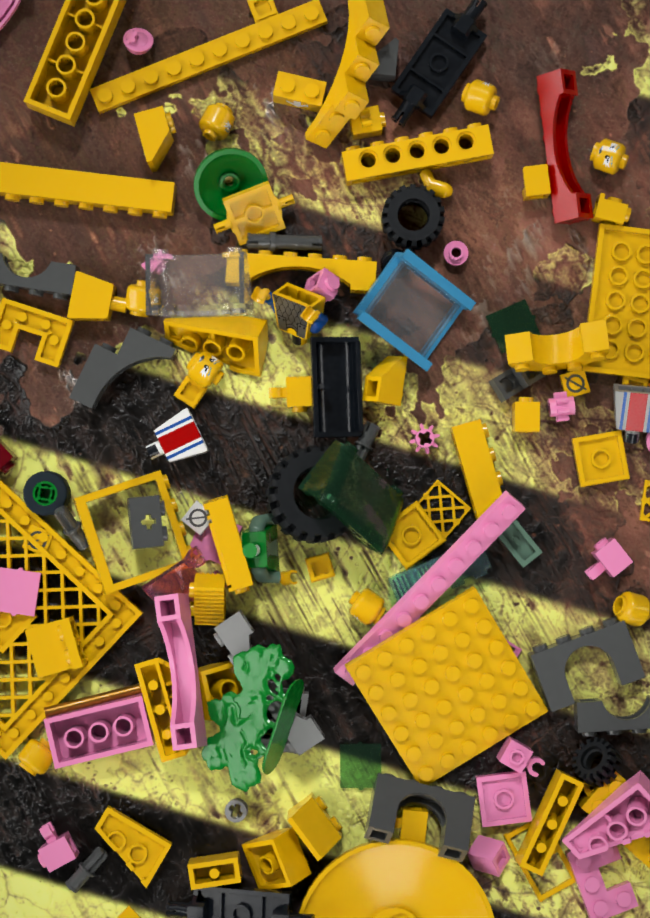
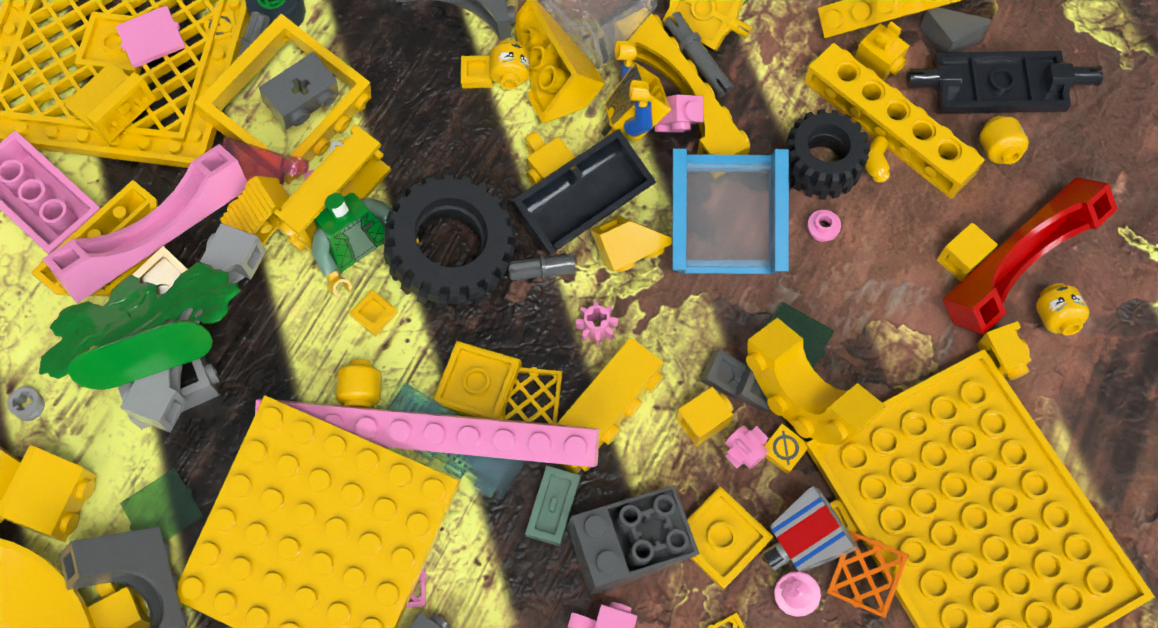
camera: 60 degrees right, 20 degrees down
pearl gold bar [44,684,142,717] -> none
torso [146,408,209,463] -> none
clear green windscreen [298,440,405,555] -> none
none -> dark grey slope [567,485,699,596]

